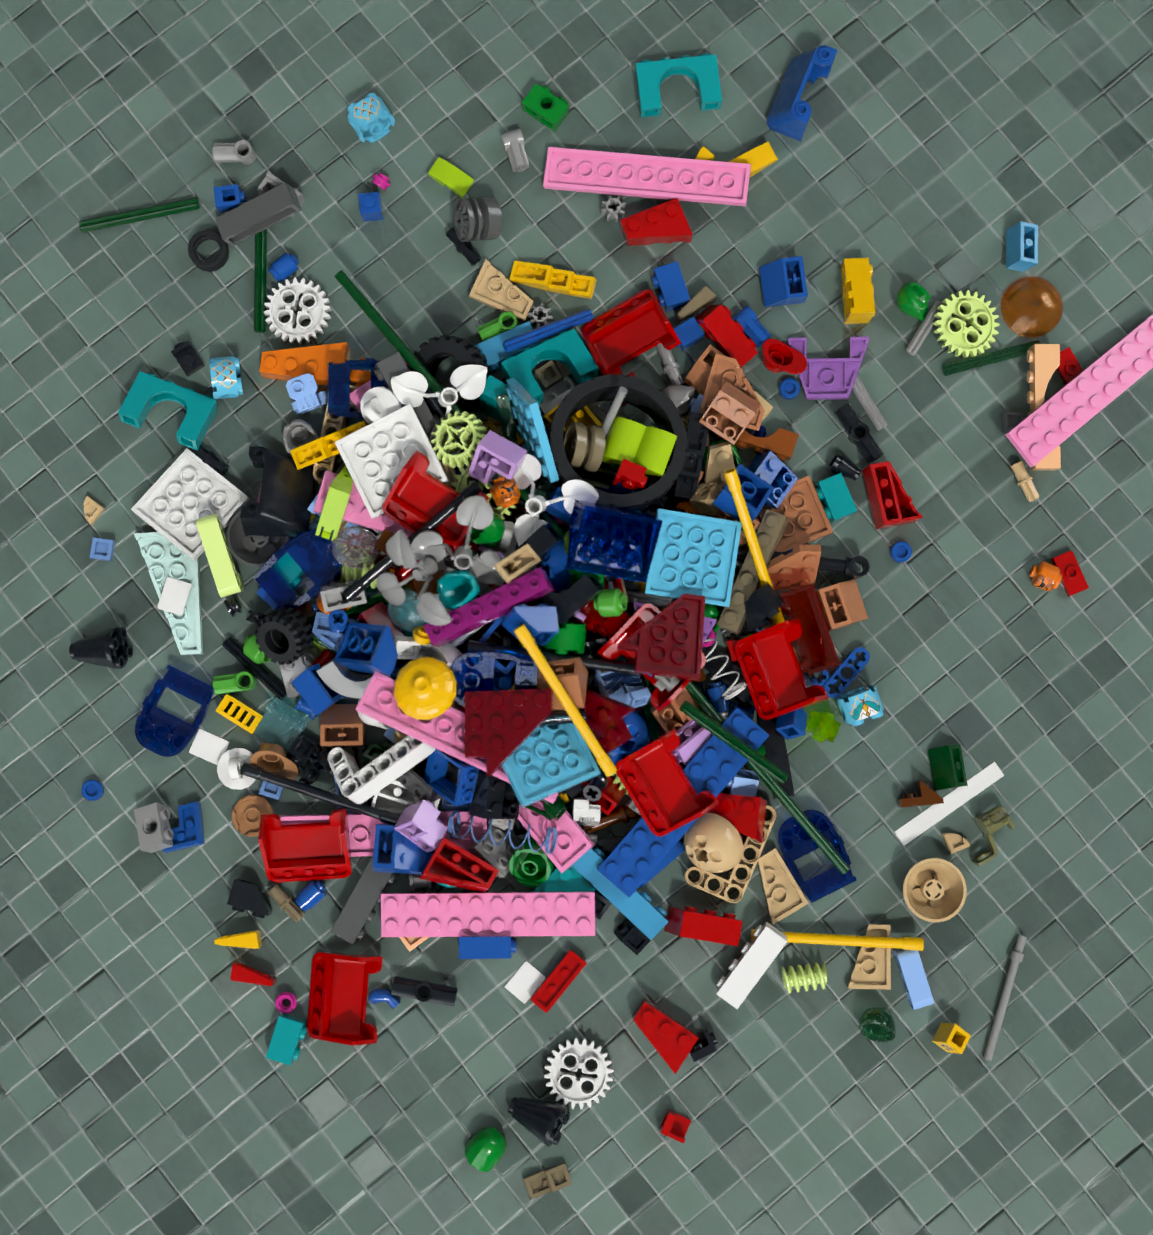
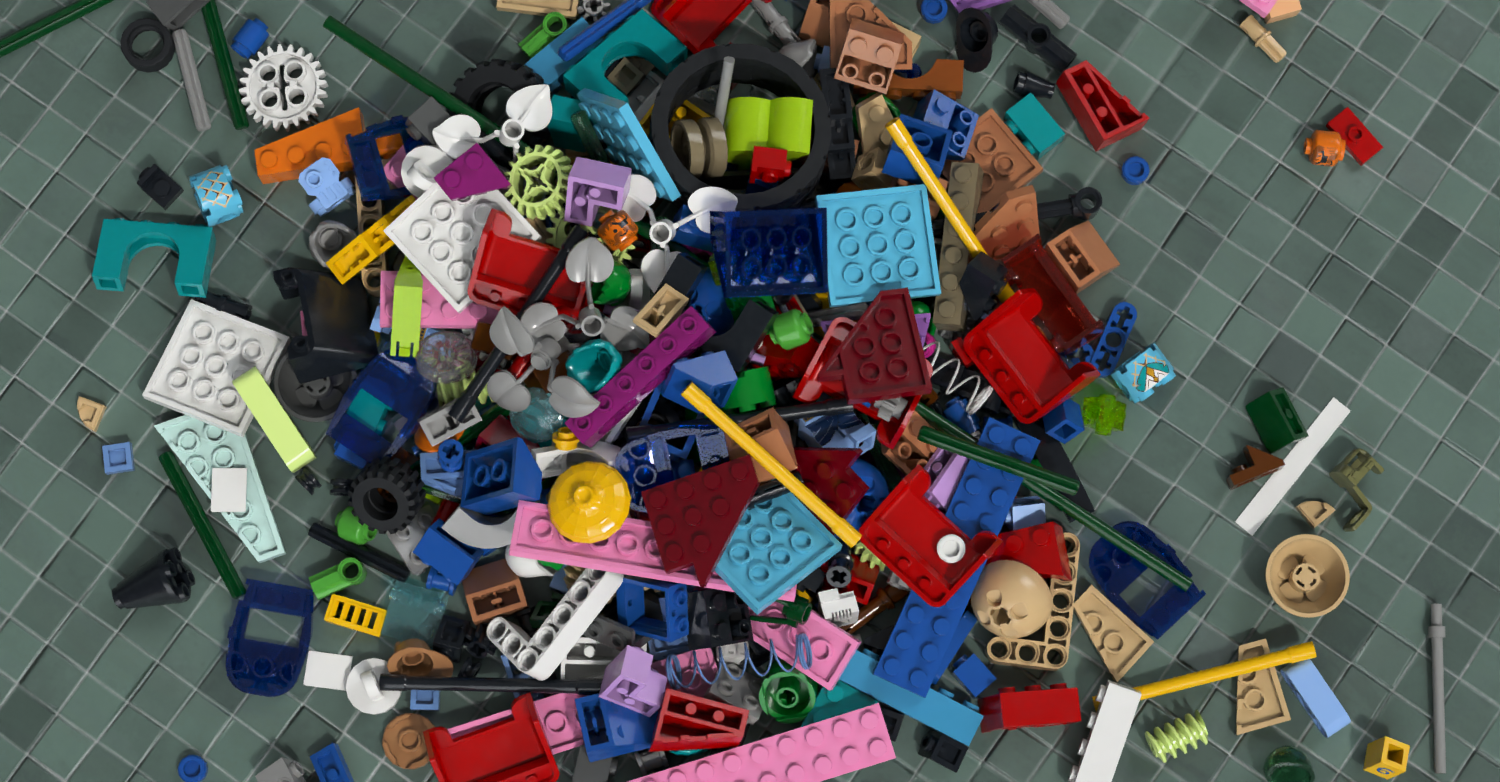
camera: 15 degrees left, 5 degrees down
none -> dark green axle [159,451,247,599]
none -> light grey axle [172,29,211,132]
none -> magenta wing [434,143,512,201]
none -> white tile [937,534,965,563]
none -> blue brick [951,653,997,699]
none -> black piece [956,7,998,73]

